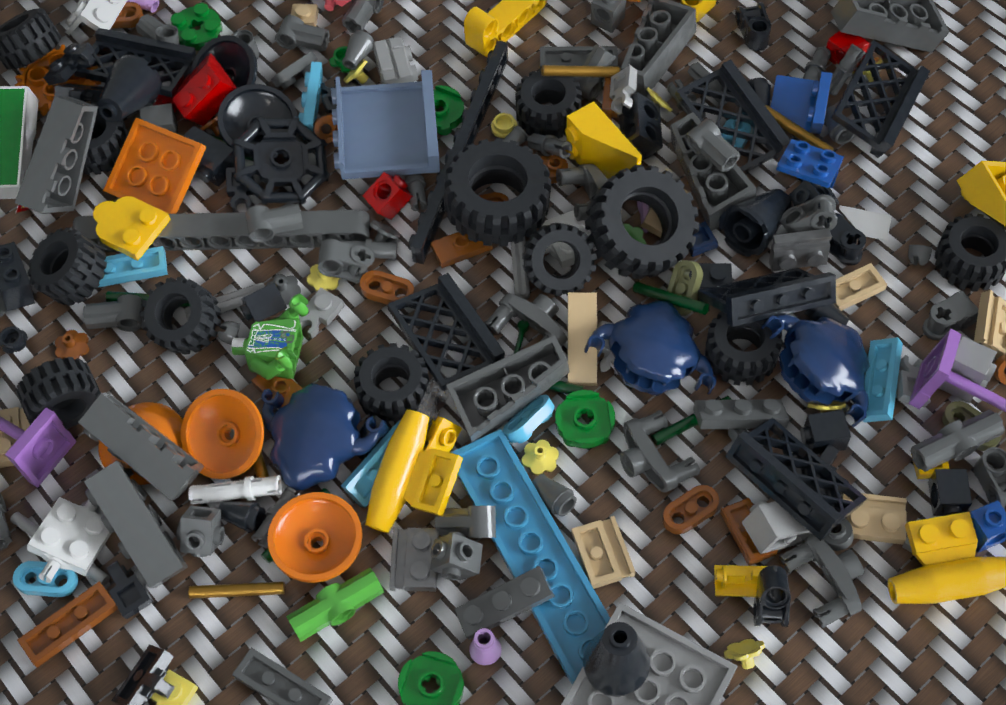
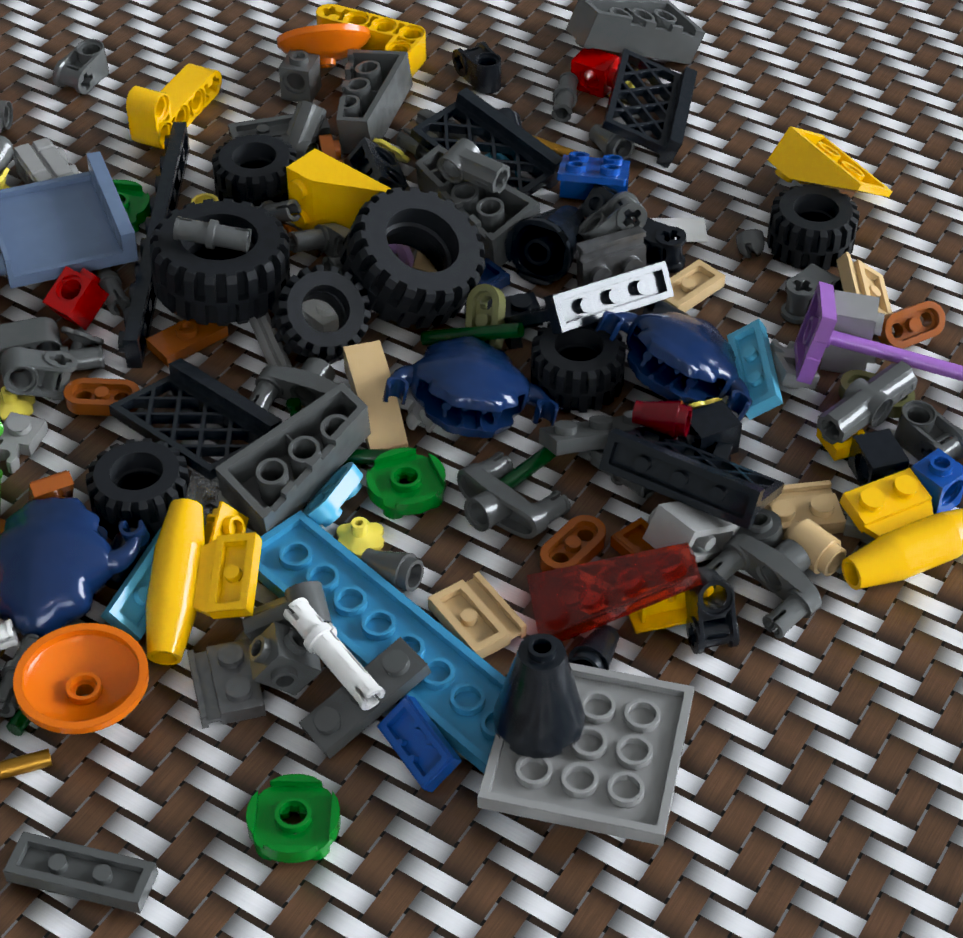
camera: 20 degrees left, 15 degrees down
bright green piece [286,568,384,642] -> none
lavender cone [469,628,502,665] -> none
pearl gold piece [541,65,620,77] -> none
light grey plate [610,65,637,115] -> none
light yellow plant [724,639,765,669] -> none
blue bracket [771,71,832,134] -> none
dark grey axle [829,44,866,96] -> none
none -> dark orange plate [28,470,74,502]
none -> dark grey pin [173,216,251,253]
none -> white pin [283,597,385,711]
none -> blue plate [377,694,462,793]
none -> clear red wing [527,542,702,642]
none -> black cone [568,624,619,670]
none -> dark red cone [632,400,692,439]
none -> tan brick [783,518,847,576]

